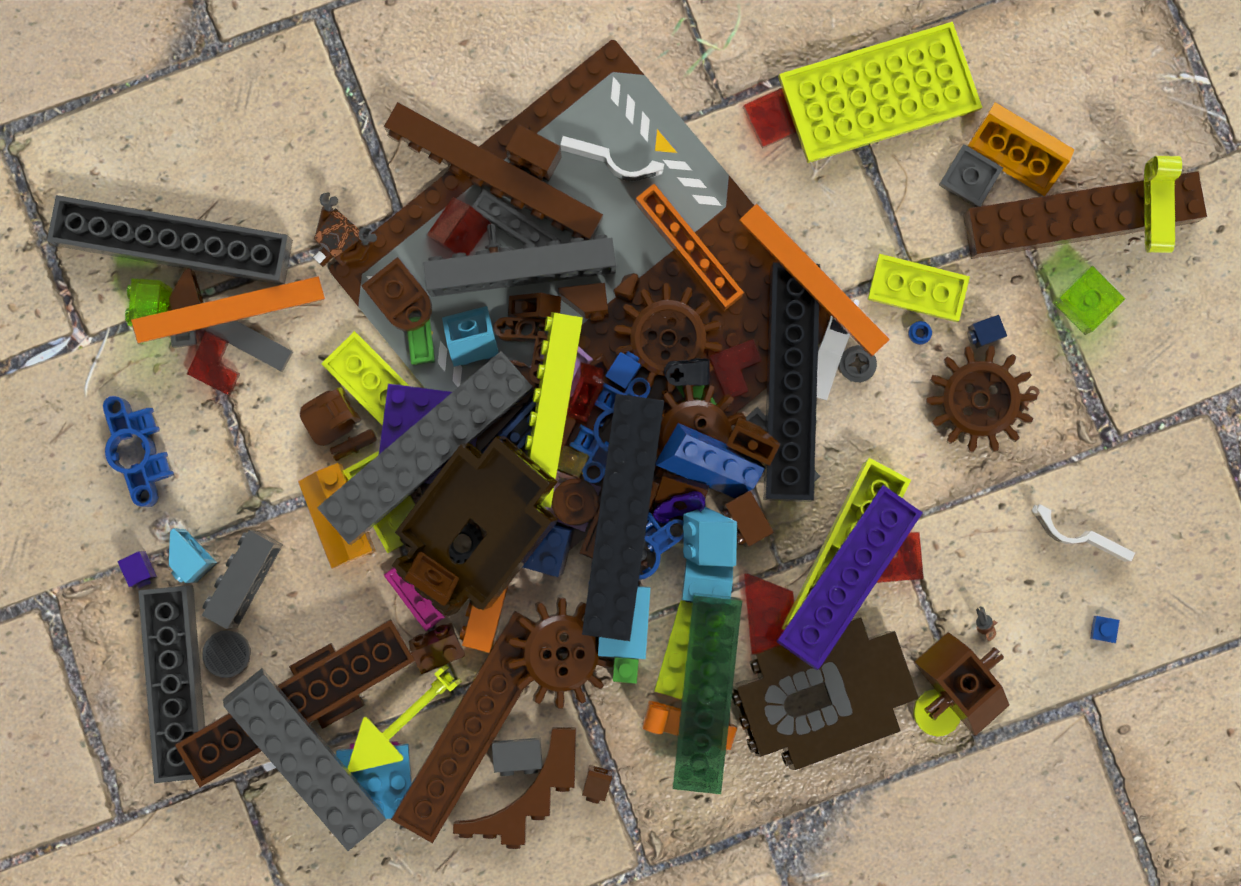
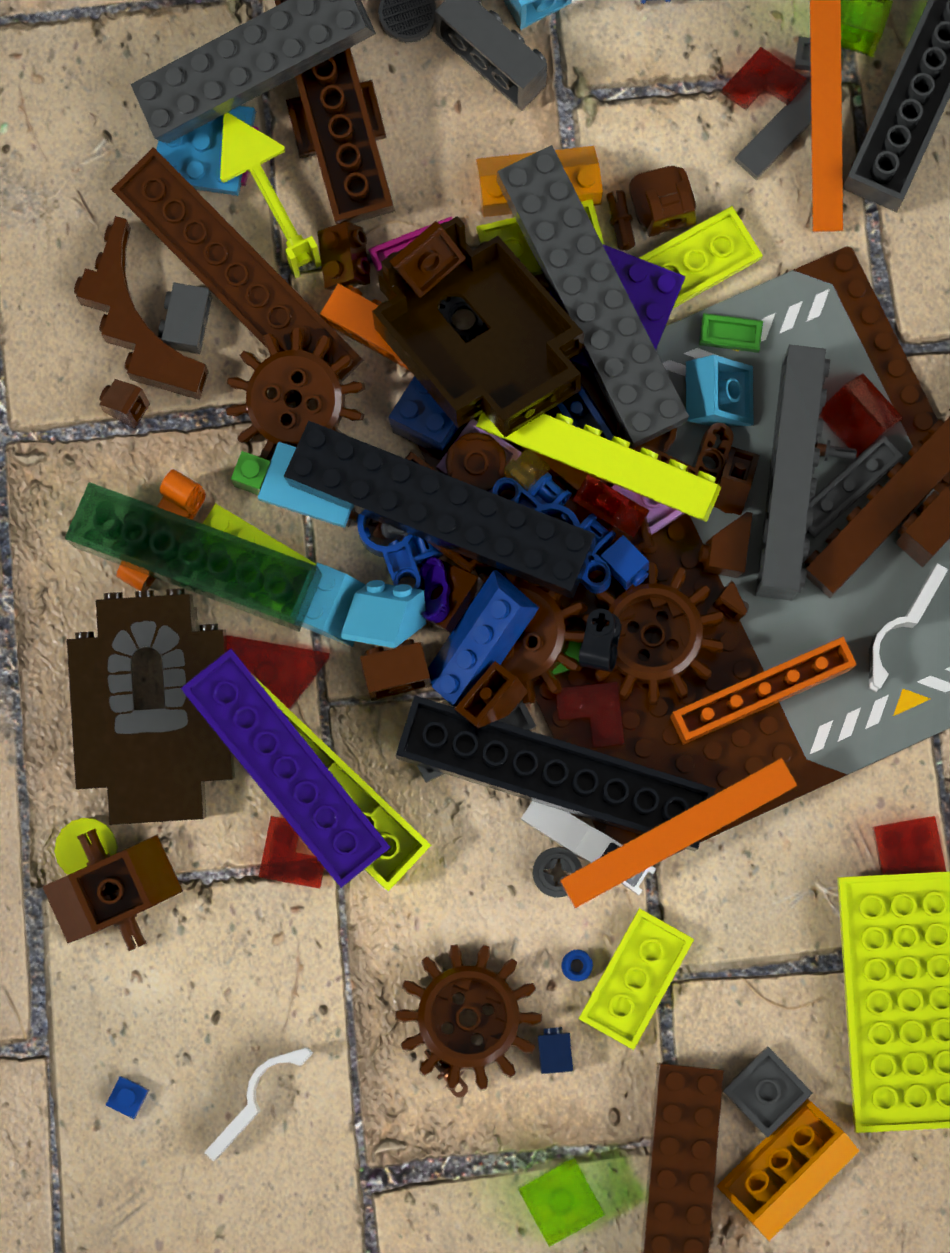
camera: 110 degrees right, 5 degrees down
reddish brown slope [168,268,204,311] -> none
torso [313,192,377,267] -> none
reddish brown tile [361,257,432,331] -> none
dark grey piece [976,606,998,641] -> none

